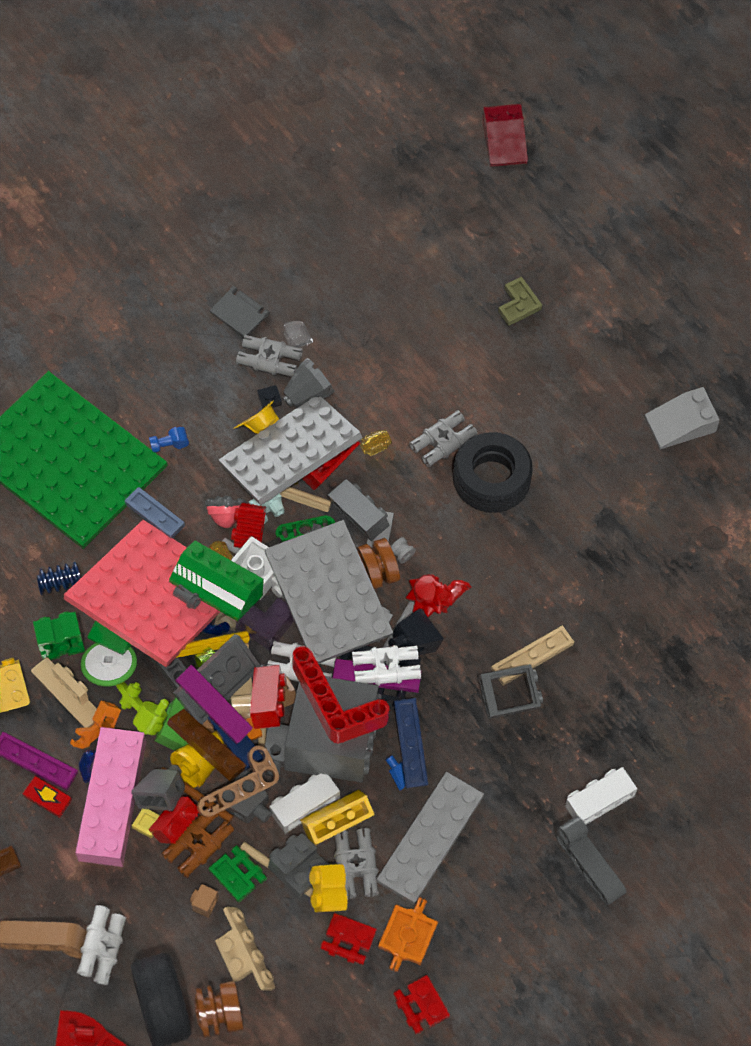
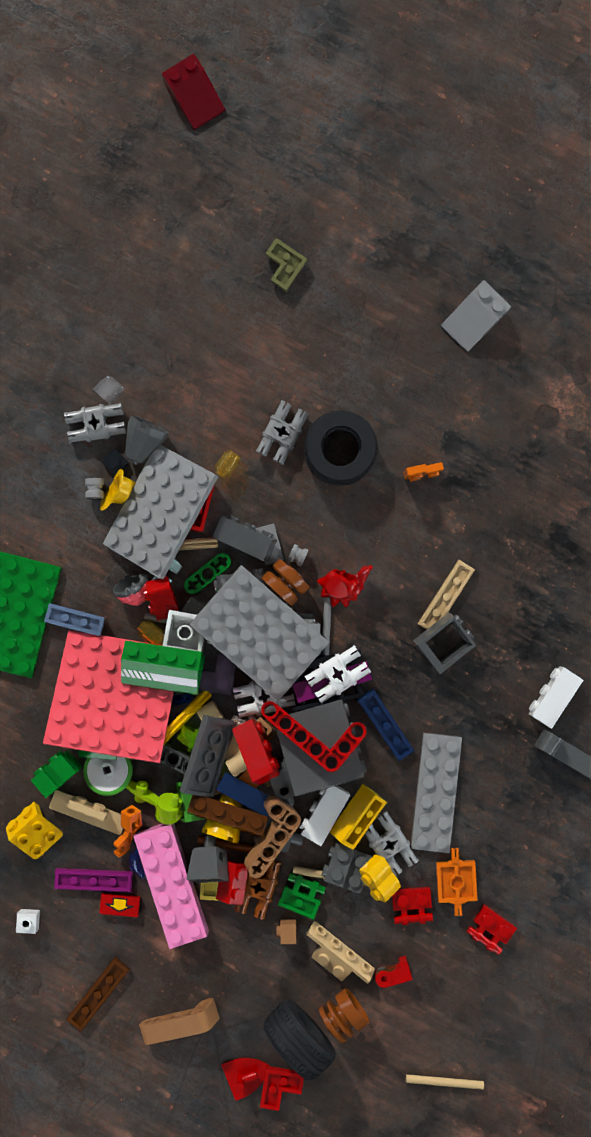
camera: 25 degrees left, 25 degrees up
dark blue piece [37,562,81,595] -> none
white pin [77,906,126,985] -> none
blue leg [149,427,189,453] -> none
dark grey pin [173,584,201,609] -> none
magenta tile [175,665,253,744] -> none
dark grey piece [210,286,270,337] -> none
blue bar [385,755,406,791] -> none
black torso [389,608,444,656] -> none
none -> light grey wheel [85,478,105,499]
none -> red leg [375,956,413,988]
none -> orange plate [403,462,444,482]

